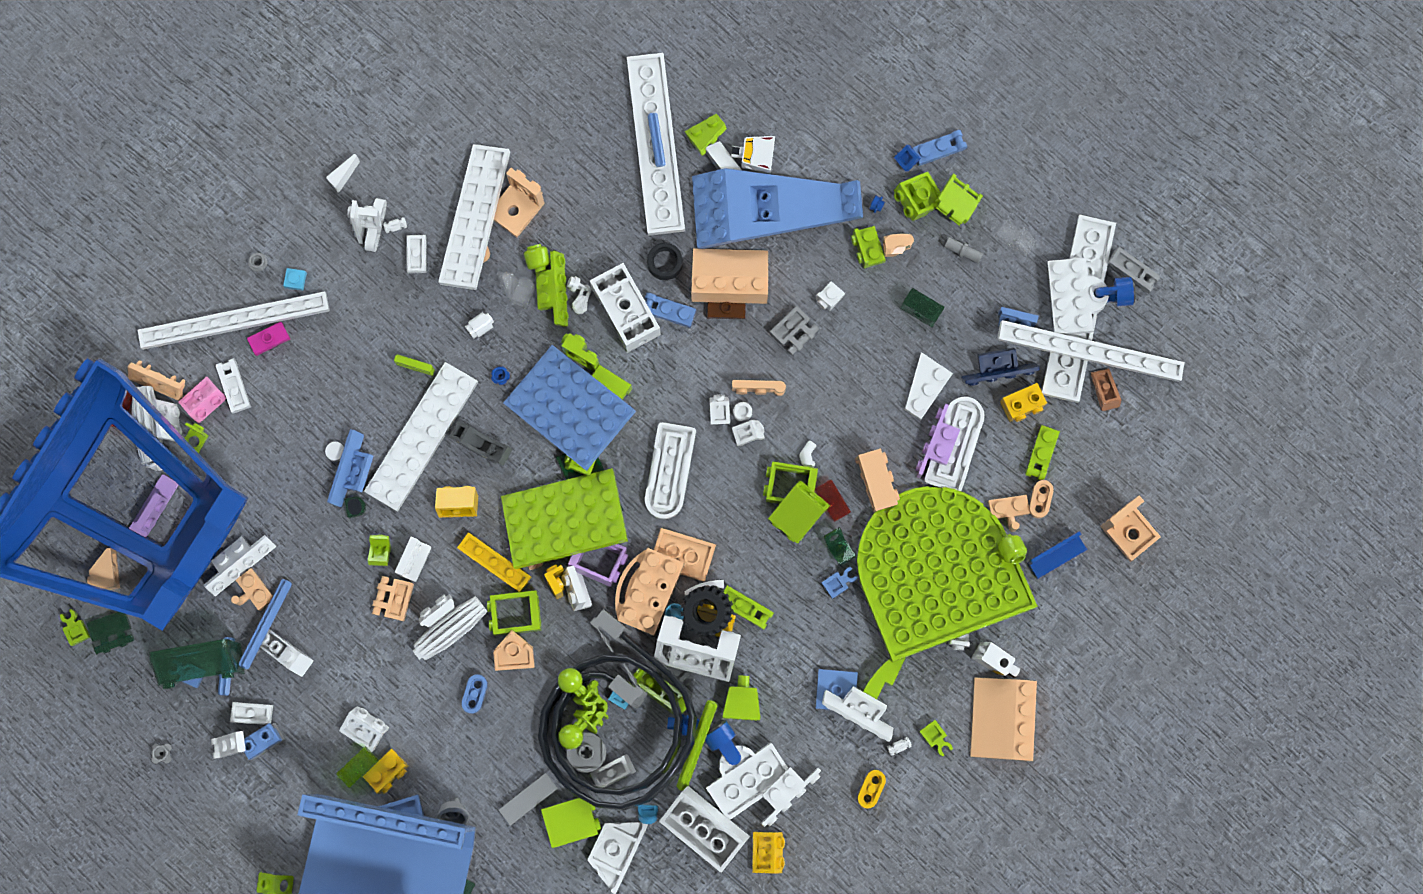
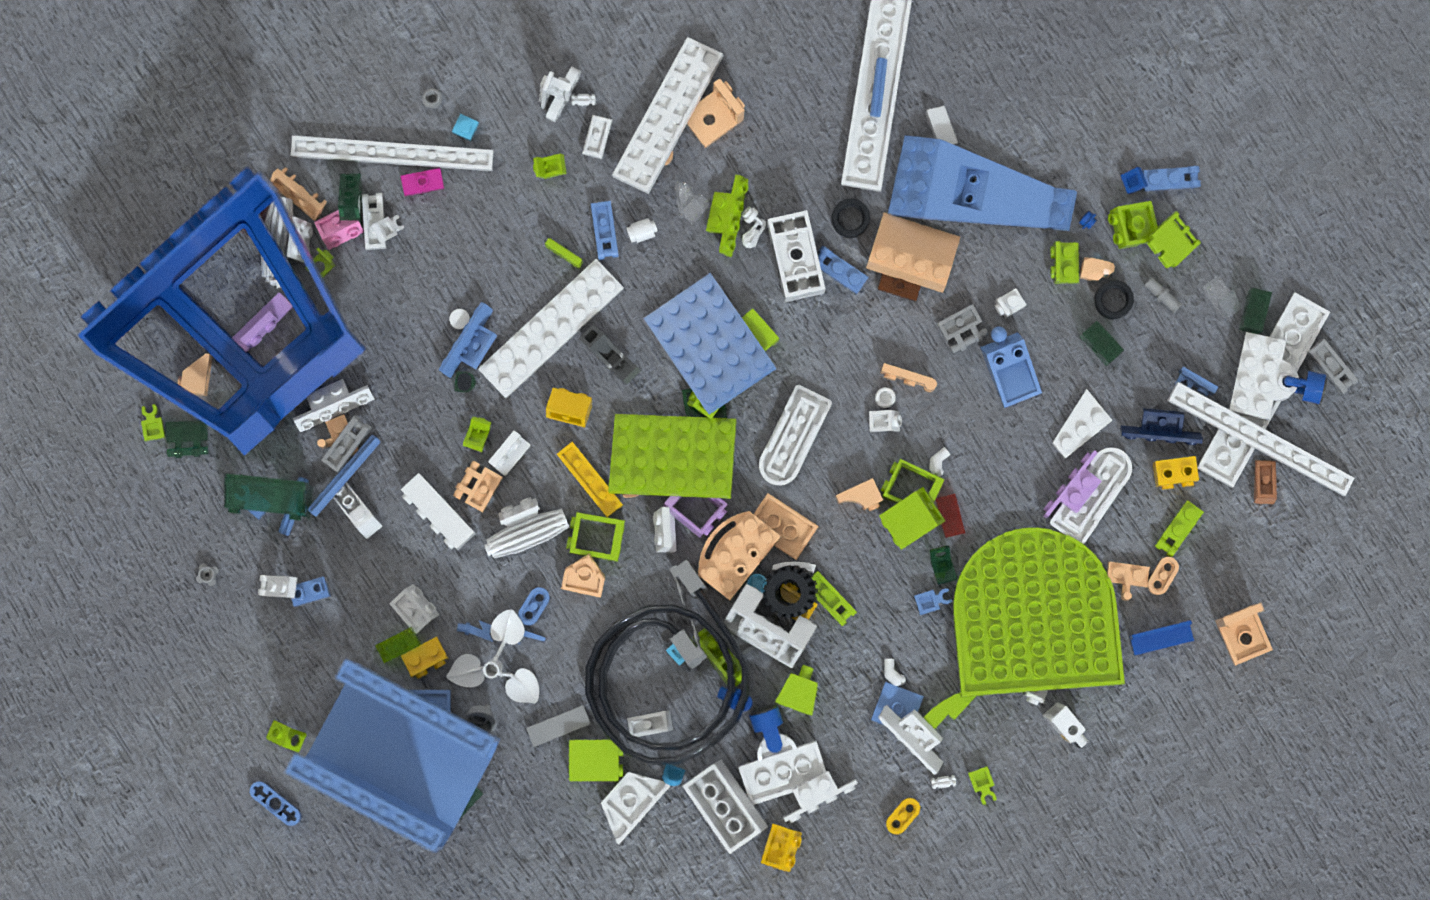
camera: 15 degrees right, 5 degrees up
white plate [230,702,273,725] -> none
white slope [326,154,360,193] -> none
blue plate [491,366,510,385] -> none
lime head [524,244,551,273] -> none
yellow bracket [544,565,565,600] -> none
lime piece [558,668,609,750] -> none
lime plate [561,333,600,372] -> none
light grey plate [567,733,607,773] -> none
lime axle [676,700,718,791] -> none
lime wing [685,114,727,156] -> none
white bracket [709,394,730,424] -> none
white torso [731,136,775,174] -> none
light nougat wedge [855,448,900,512] -> none
light nougat slope [970,678,1037,761] -> none
lime head [998,534,1027,564] -> none
none -> light grey plate [321,415,372,473]
none -> clear green brick [338,173,363,220]
none -> white plate [371,215,404,243]
none -> white brick [401,473,476,550]
none -> white plant [446,609,540,704]
none -> medium blue piece [457,620,546,644]
none -> lime bracket [533,154,567,179]
none -> medium blue plate [591,201,619,260]
none -> light nougat arch [835,478,883,511]
none -> white arm [884,659,906,686]
none -> medium blue slope [980,326,1042,408]
none -> black tyre [1094,280,1134,320]
none -> clear green brick [1239,287,1272,335]

